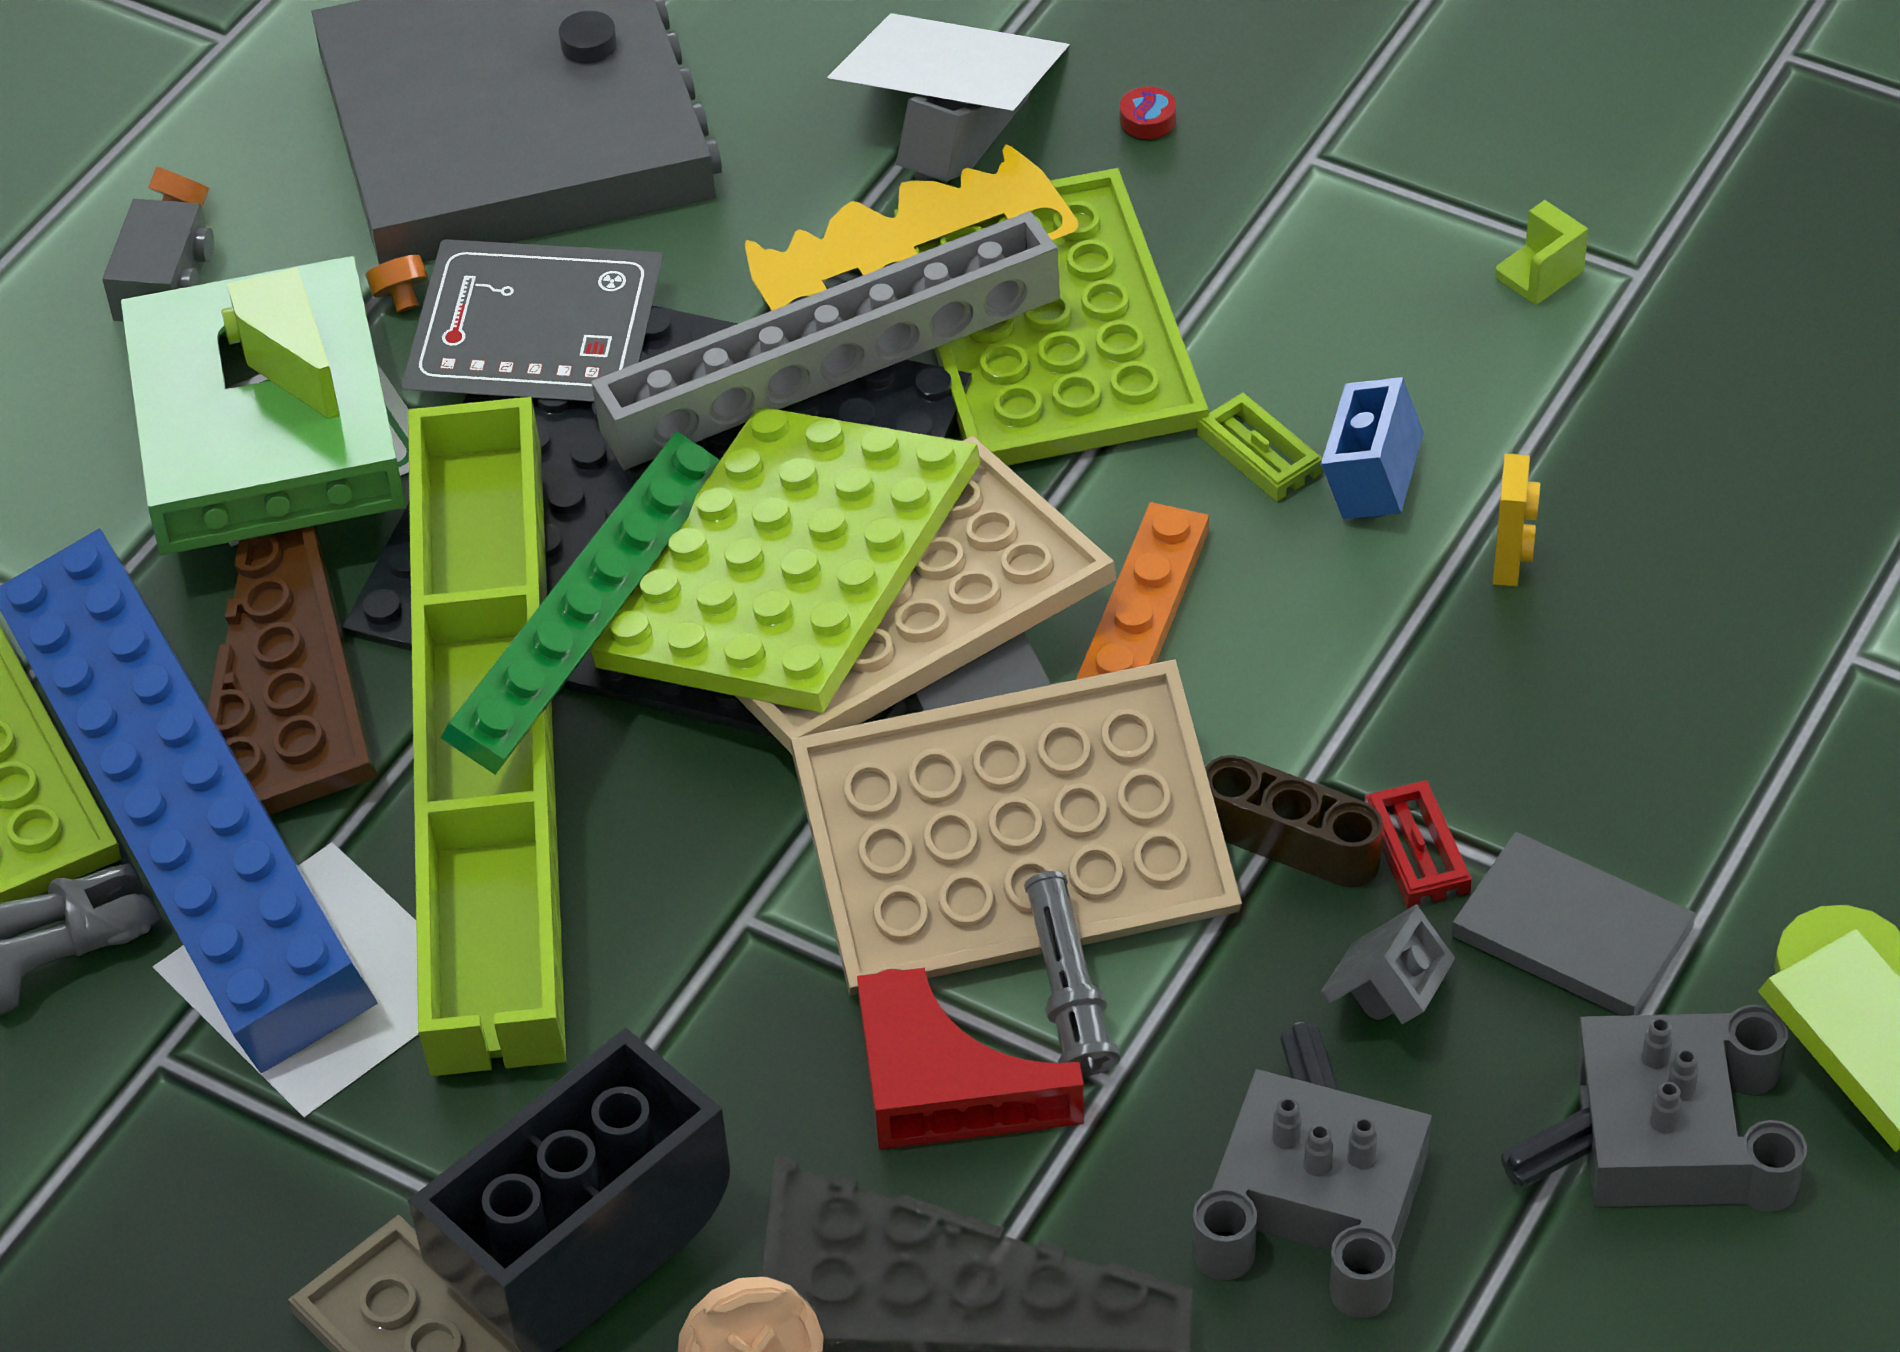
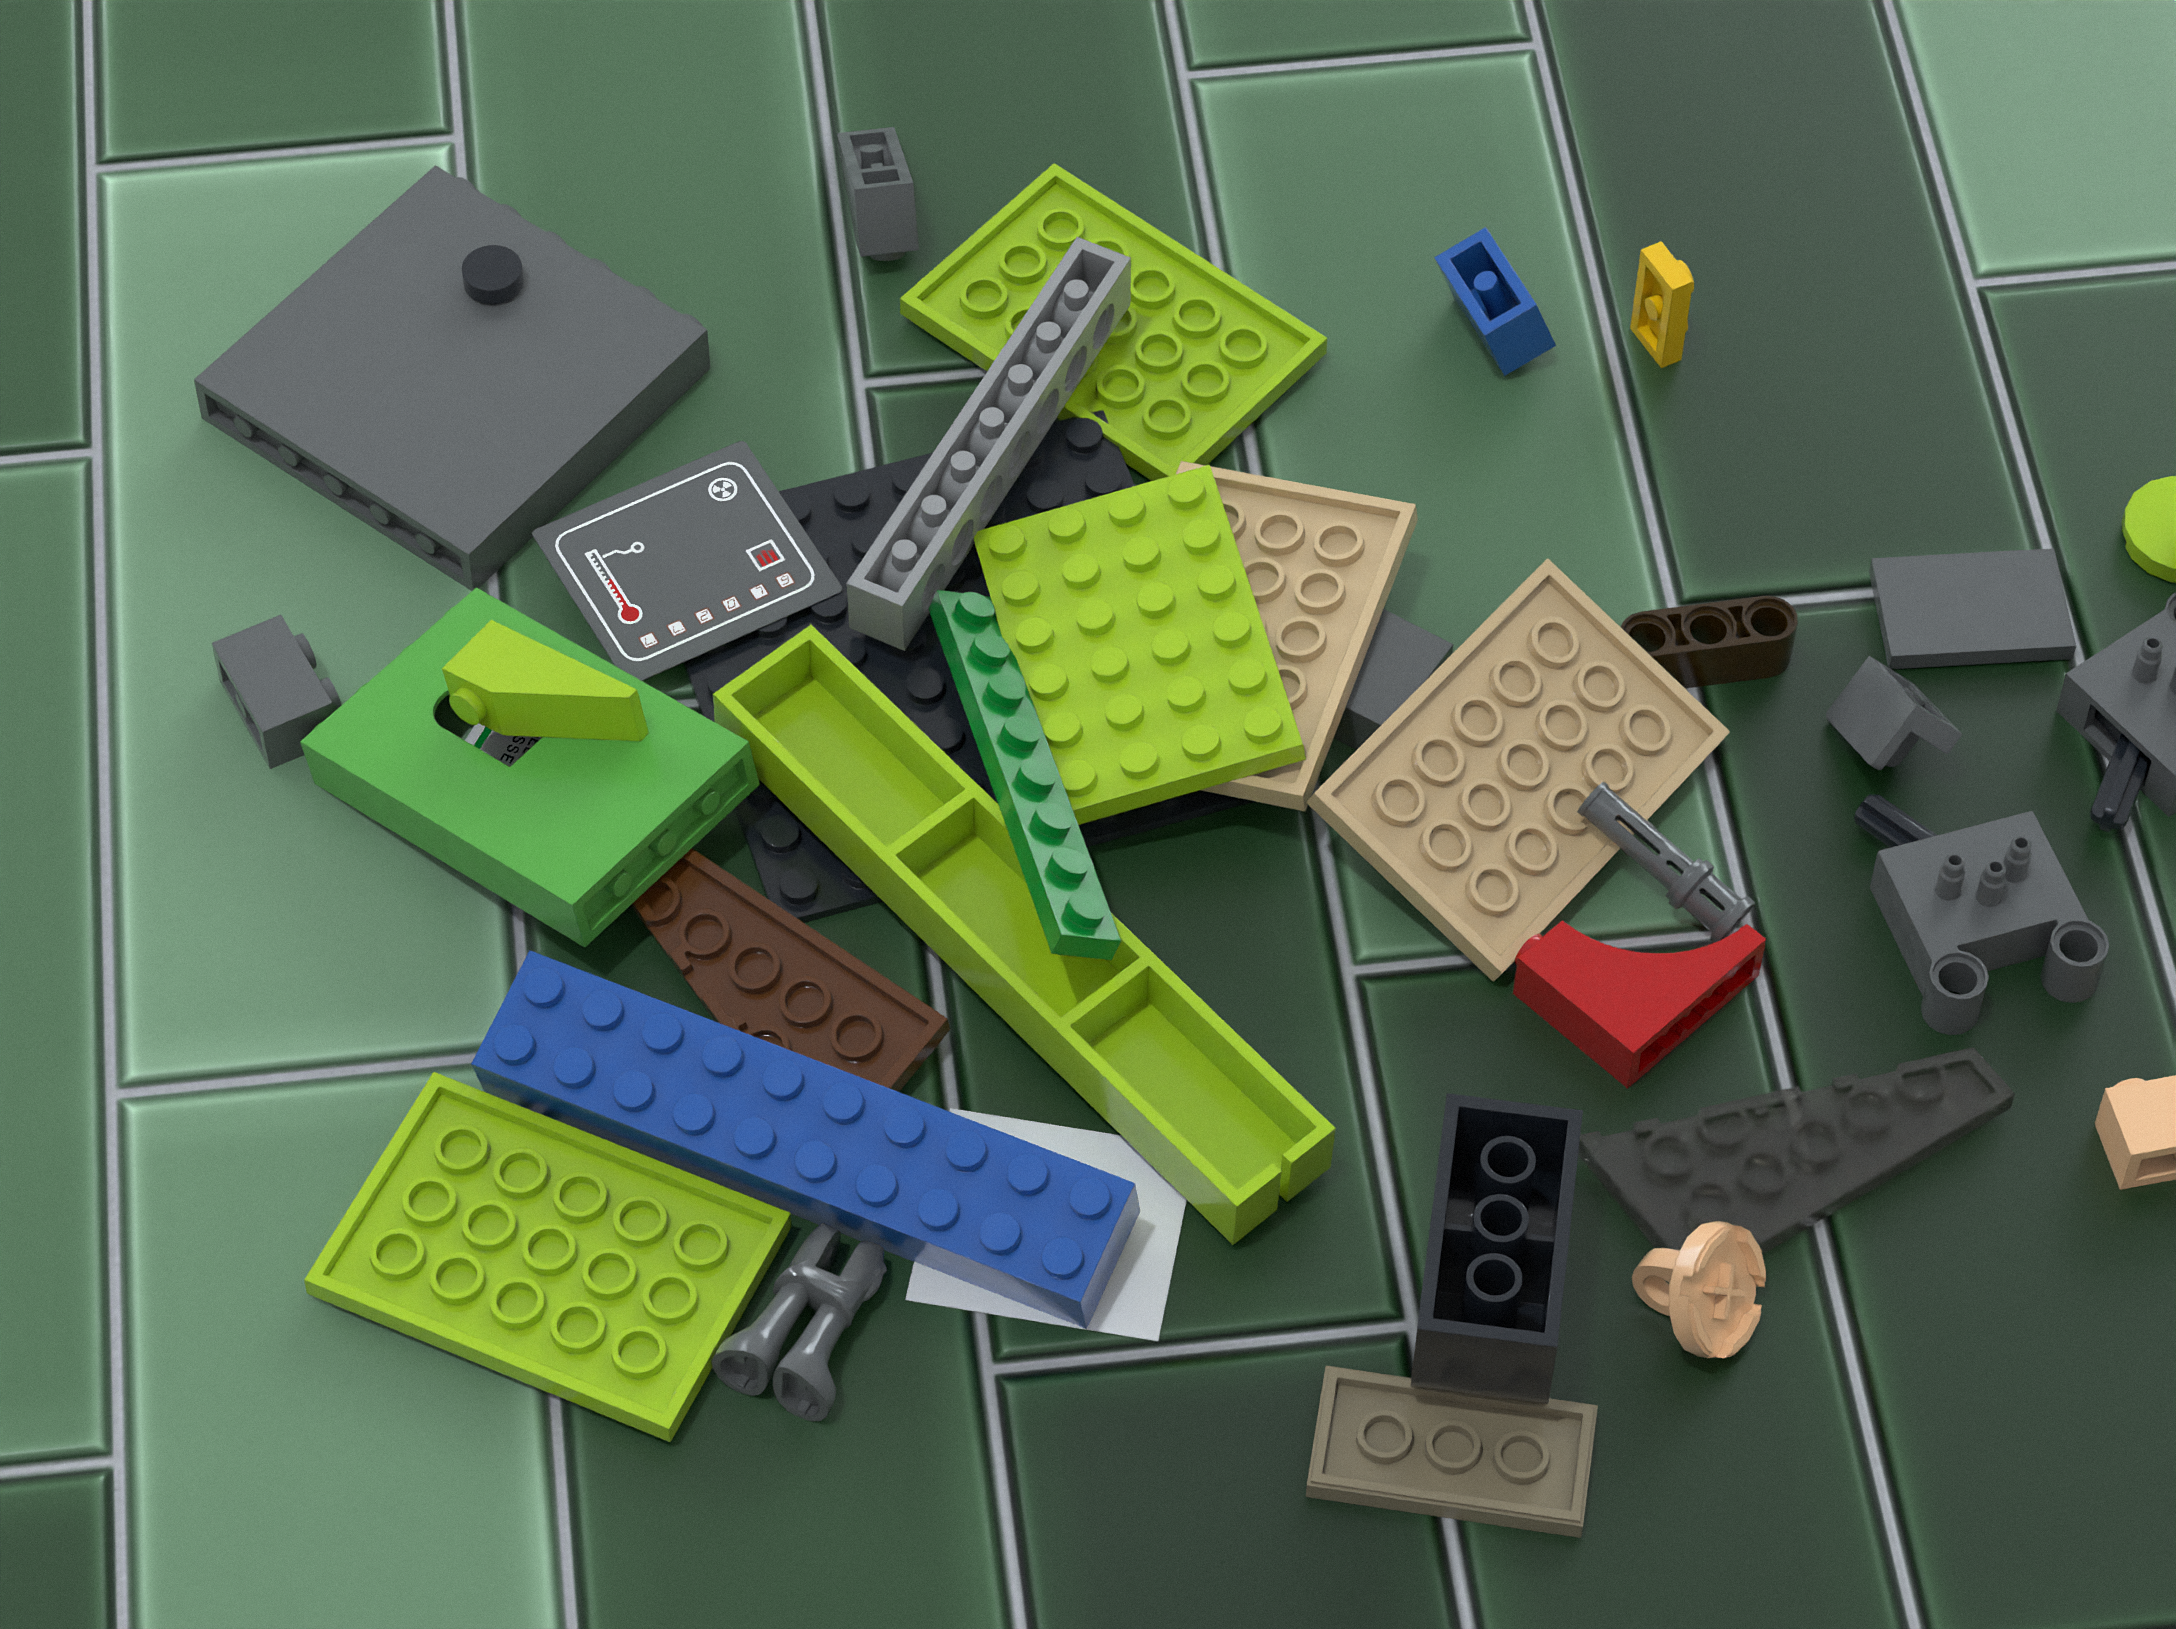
camera: 40 degrees left, 5 degrees up
orange tile [148,166,210,209] -> none
orange tile [365,255,428,313] -> none
yellow piece [745,144,1079,311] -> none
white sticker [827,13,1070,111] -> none
orange plate [1076,502,1209,680] -> none
red tile [1120,86,1176,139] -> none
lime tile [1197,392,1323,502] -> none
red tile [1365,780,1472,909] -> none
lime panel [1495,200,1588,305] -> none

